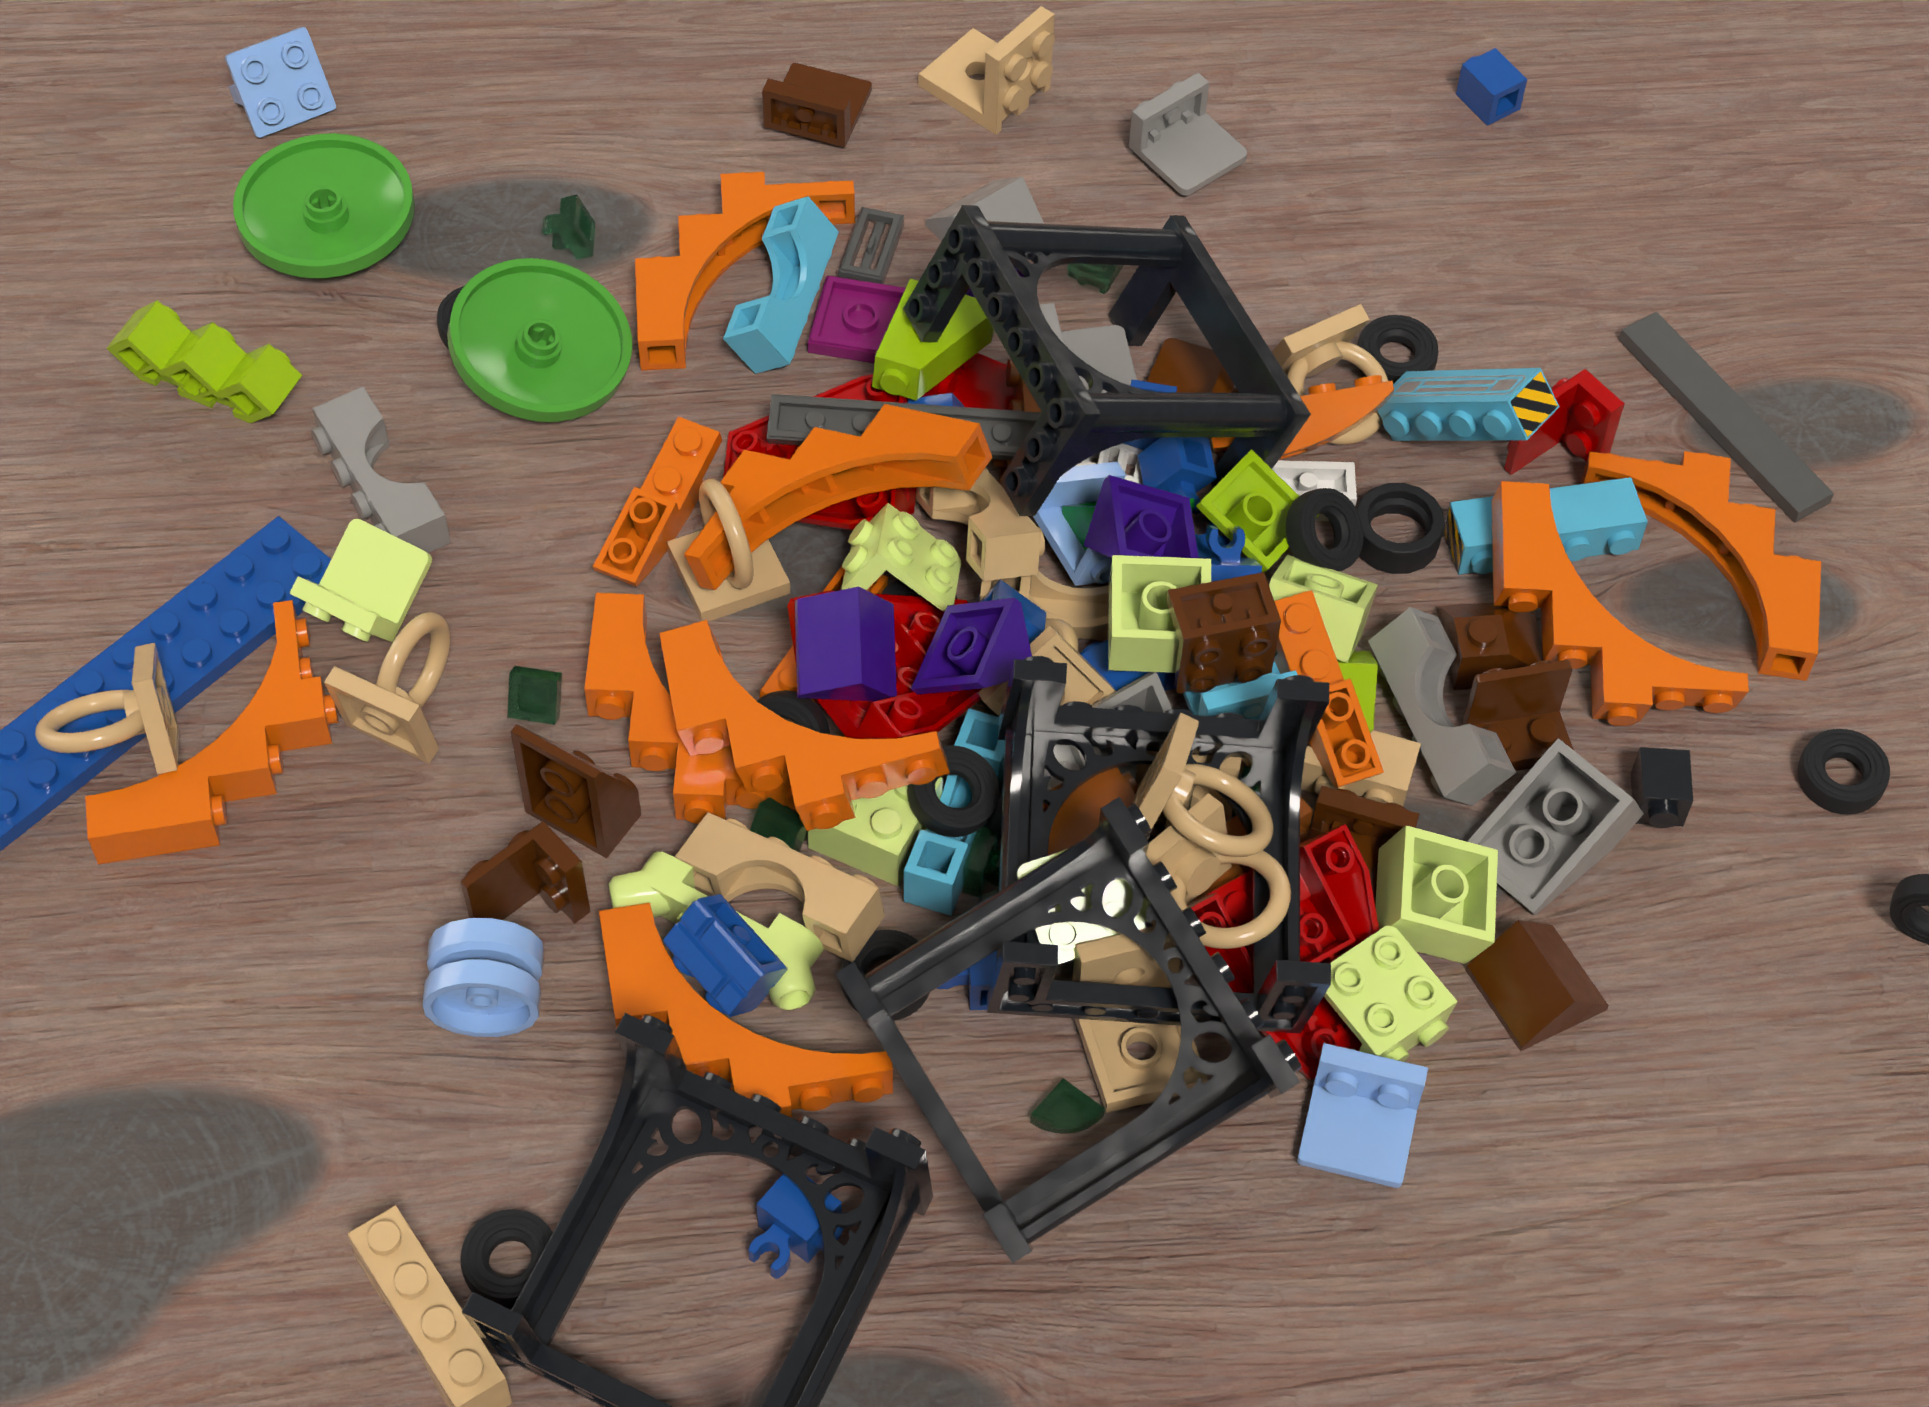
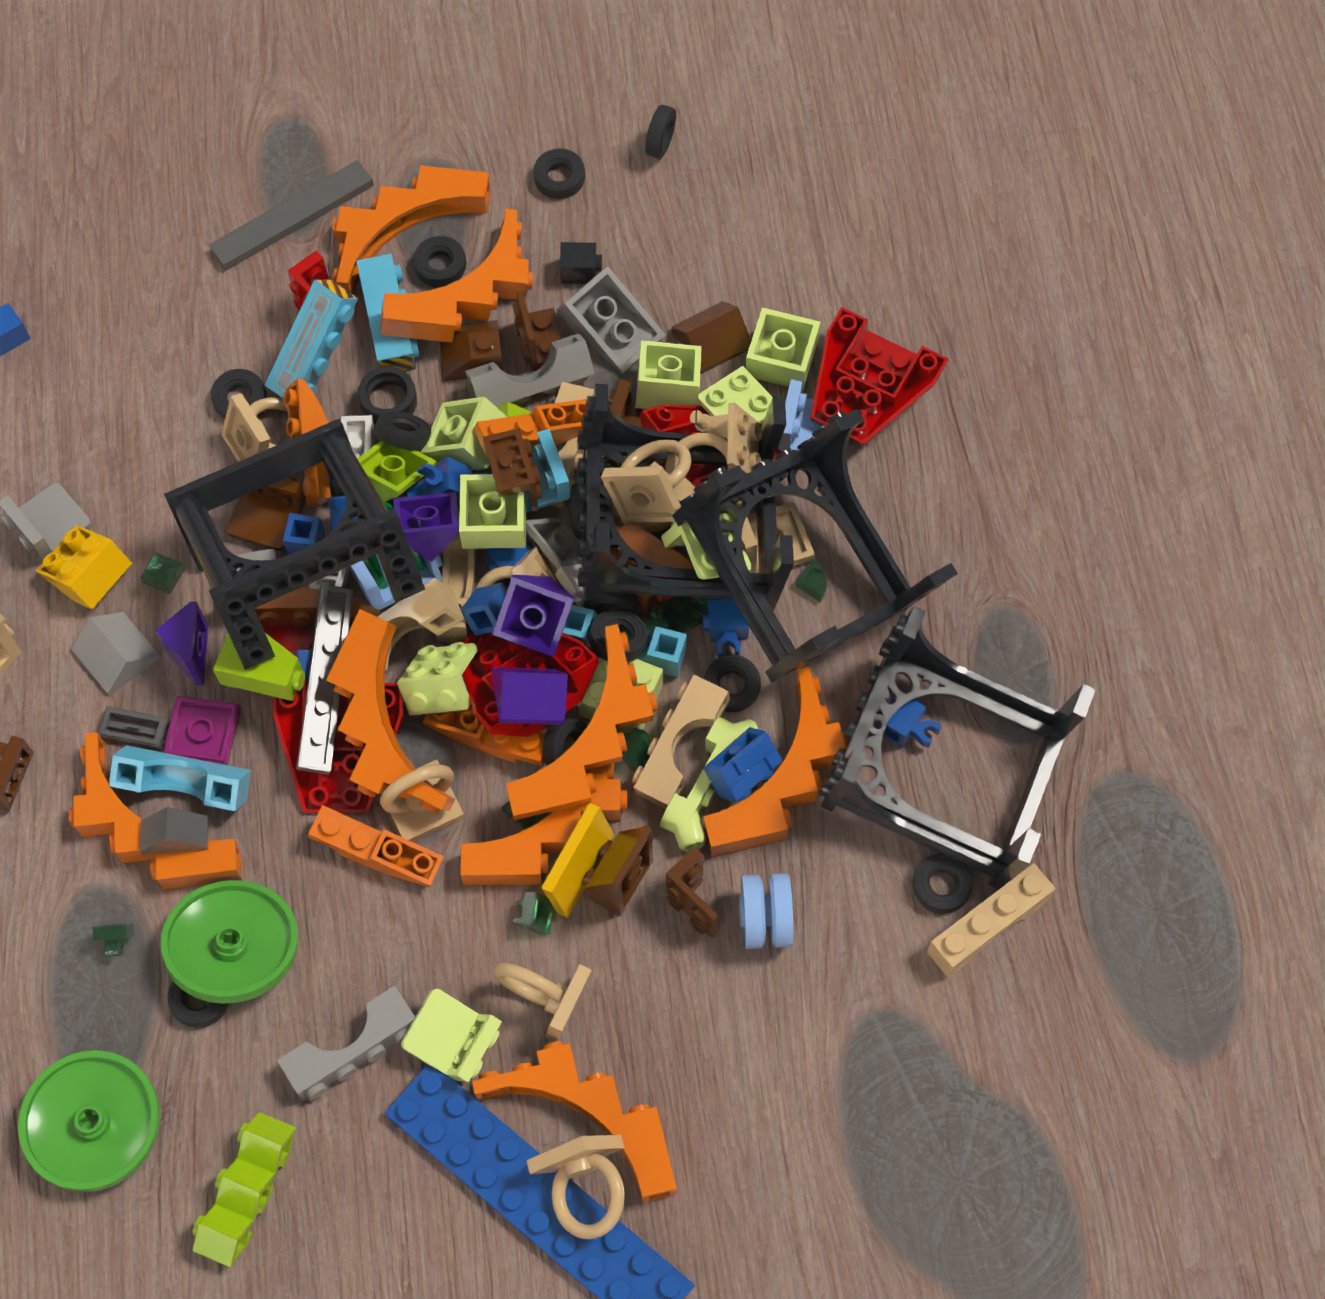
camera: 90 degrees left, 10 degrees up
none -> yellow slope [35,525,132,610]
none -> dark grey slope [140,807,208,854]
none -> black tyre [413,236,467,288]
none -> yellow tile [542,803,615,918]
none -> tan plate [690,403,762,474]
none -> yellowish green brick [746,307,821,390]
none -> red wedge [810,307,949,446]

